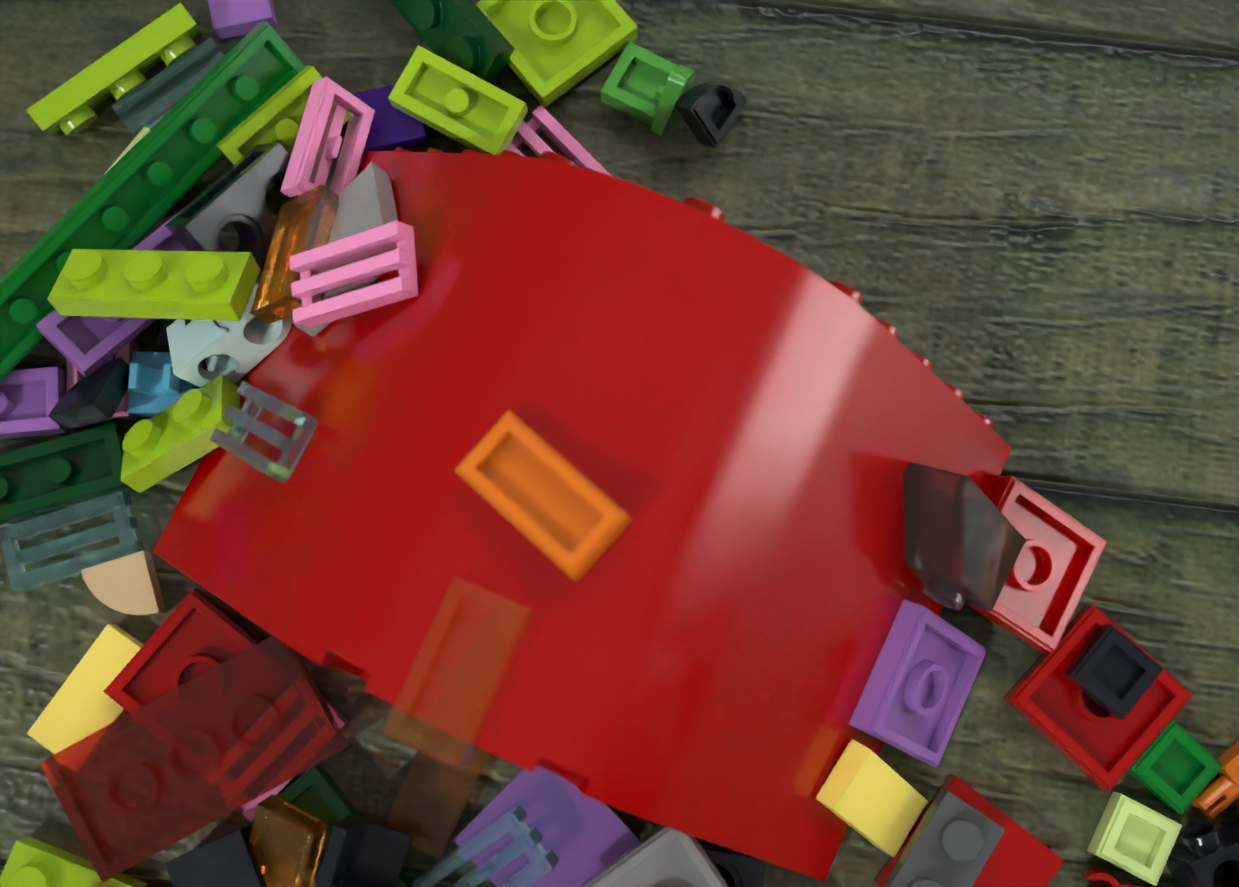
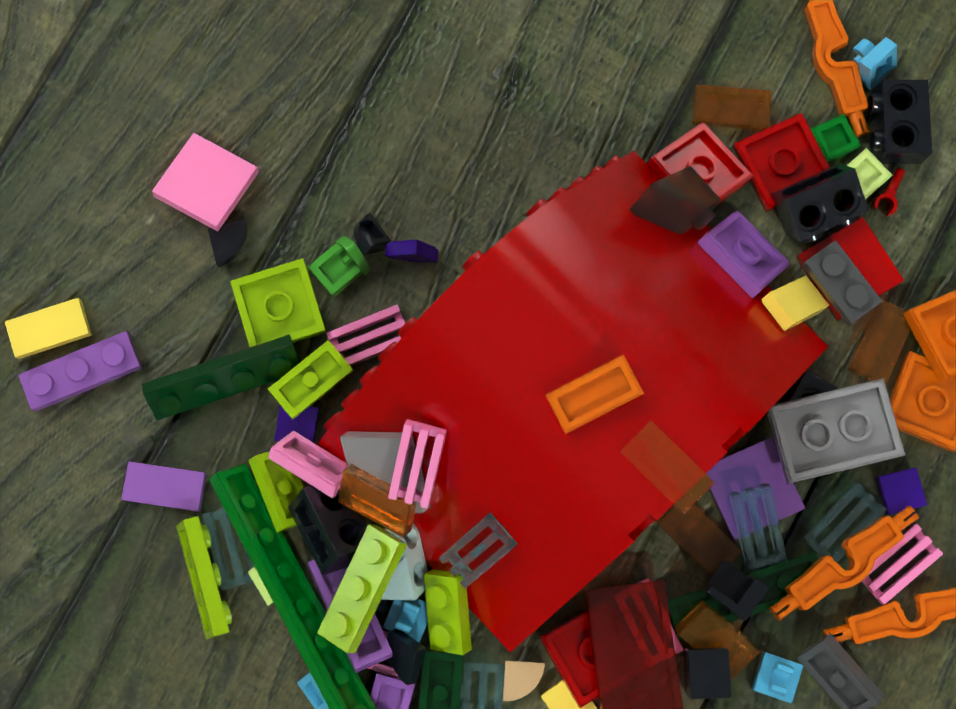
camera: 65 degrees left, 0 degrees up
black tile [1063,625,1163,720] -> none
none -> dark purple tile [385,239,438,263]
none -> clear orange tile [692,85,771,130]
none -> black brick [771,163,869,243]

